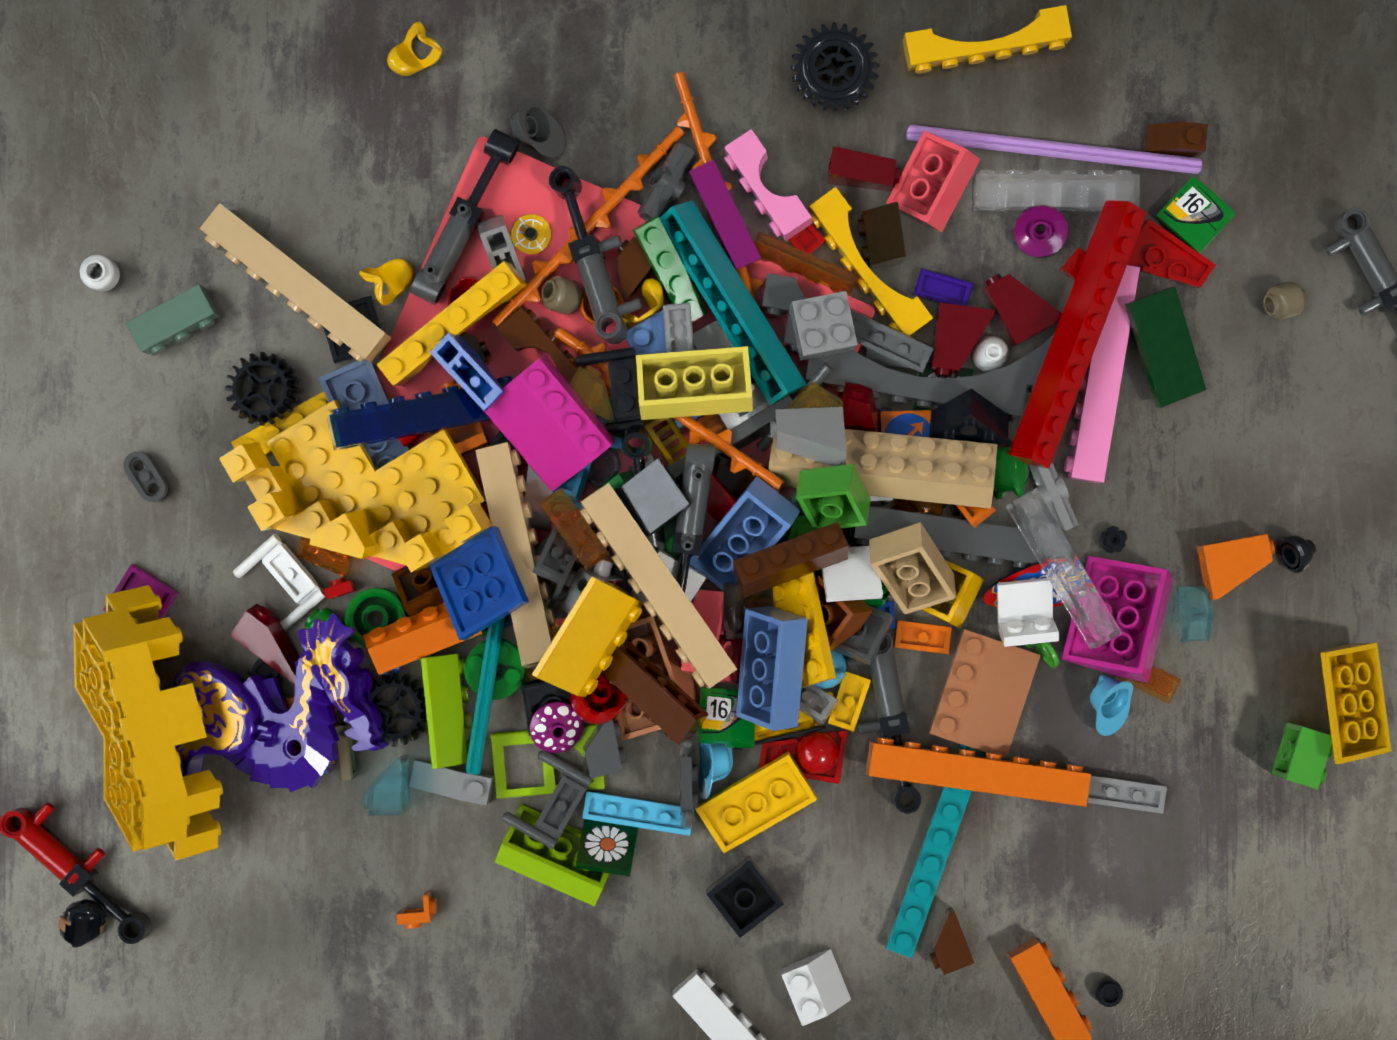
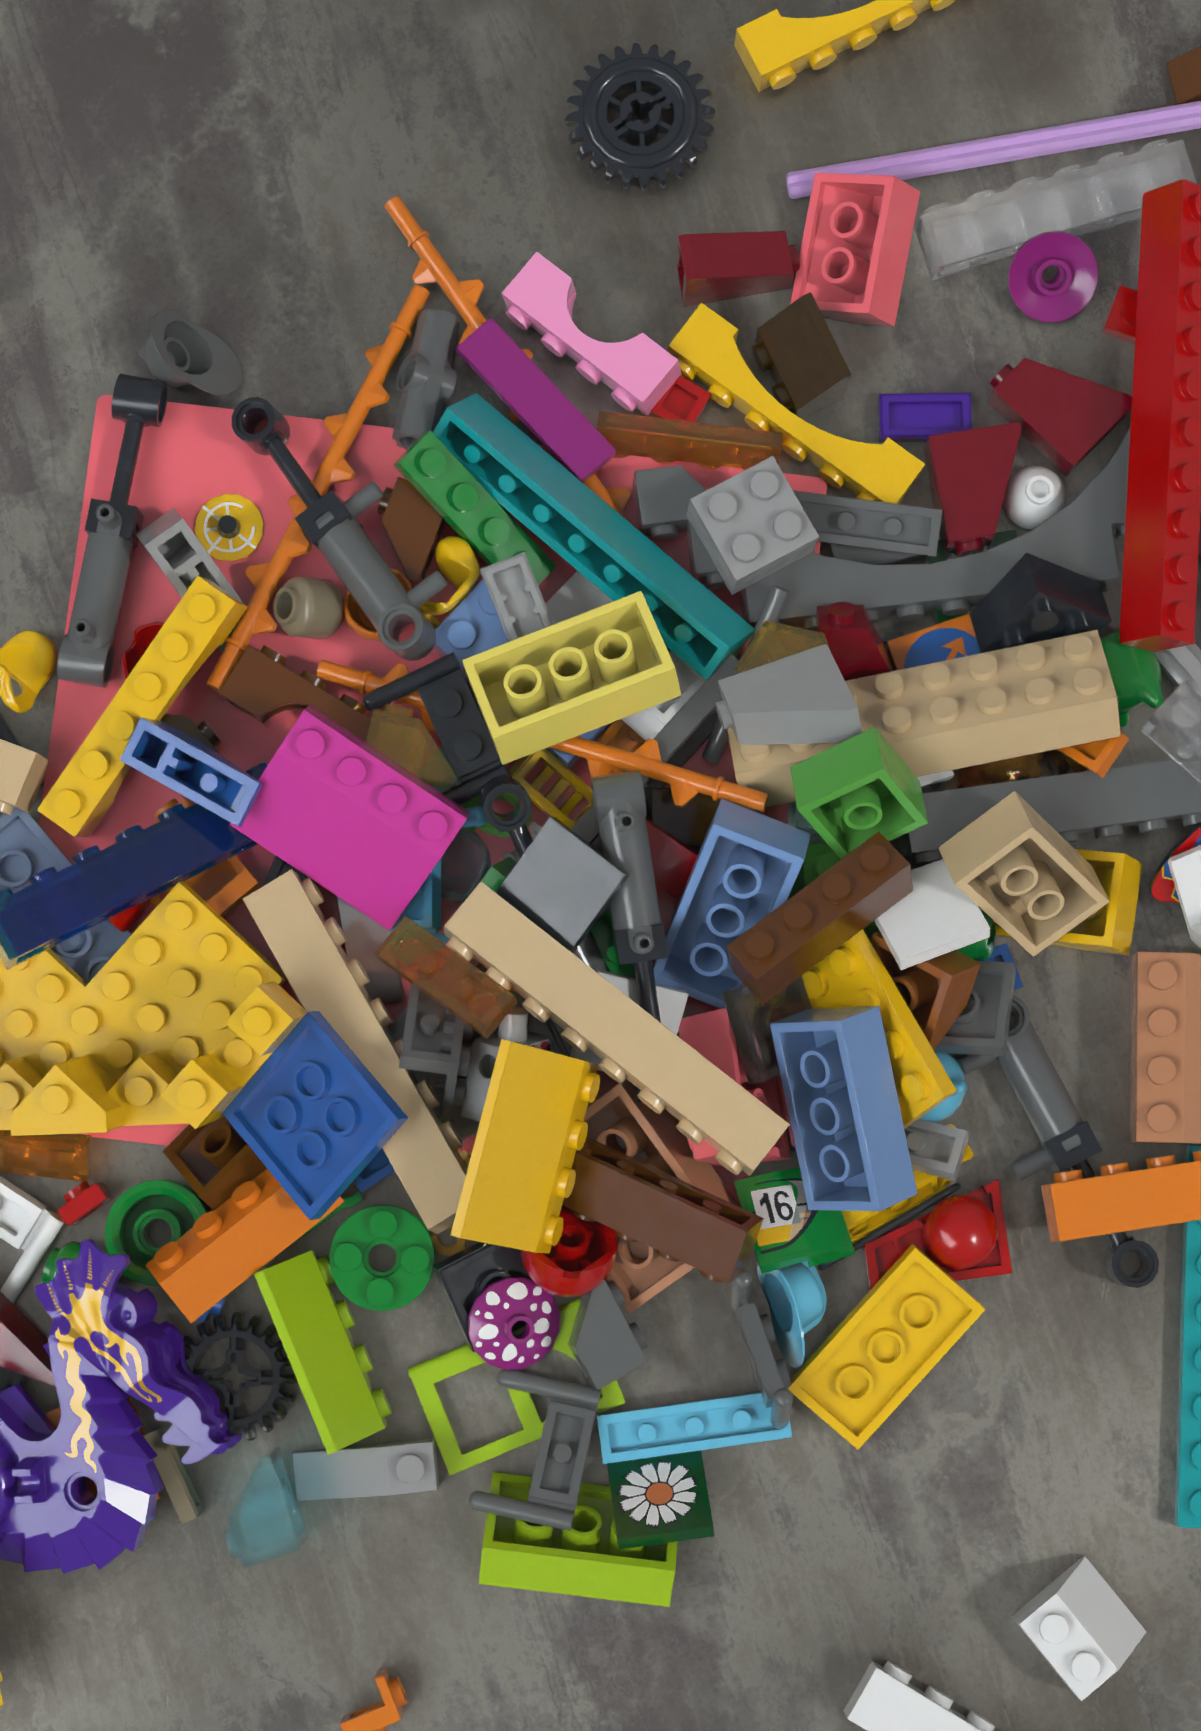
camera: 25 degrees left, 5 degrees down
teal axle [465,617,505,775] -> none
black brick [706,856,784,938] -> none
yellow plate [827,671,871,732] -> none
orange plate [893,620,952,654] -> none

